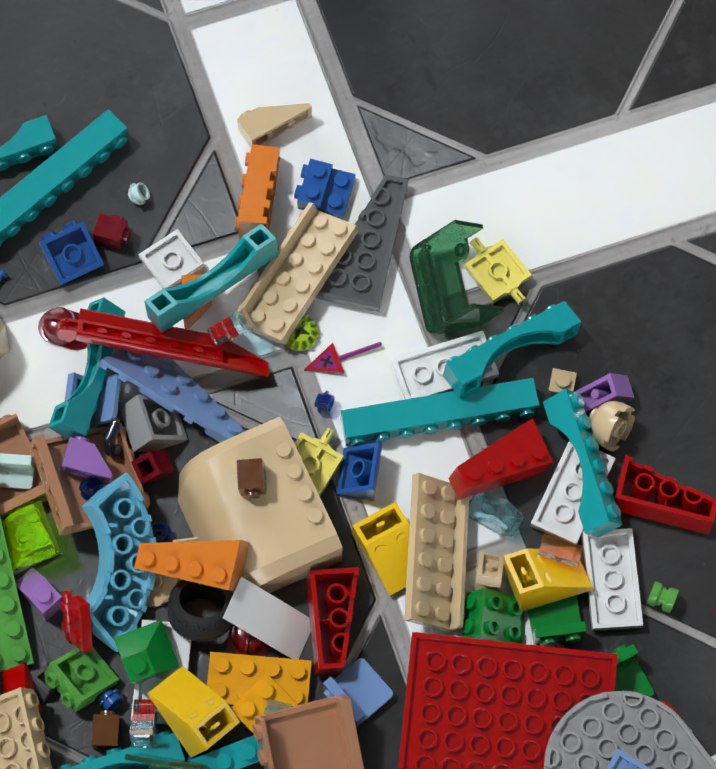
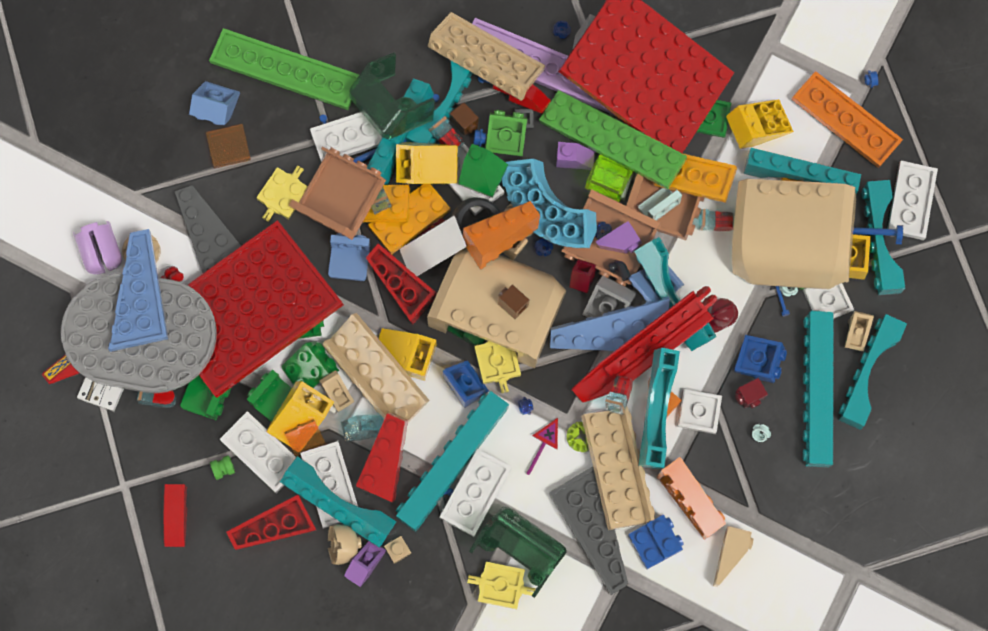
camera: 135 degrees right, 5 degrees up
red plate [60,590,93,653] -> none
teal arch [443,301,581,397] -> none

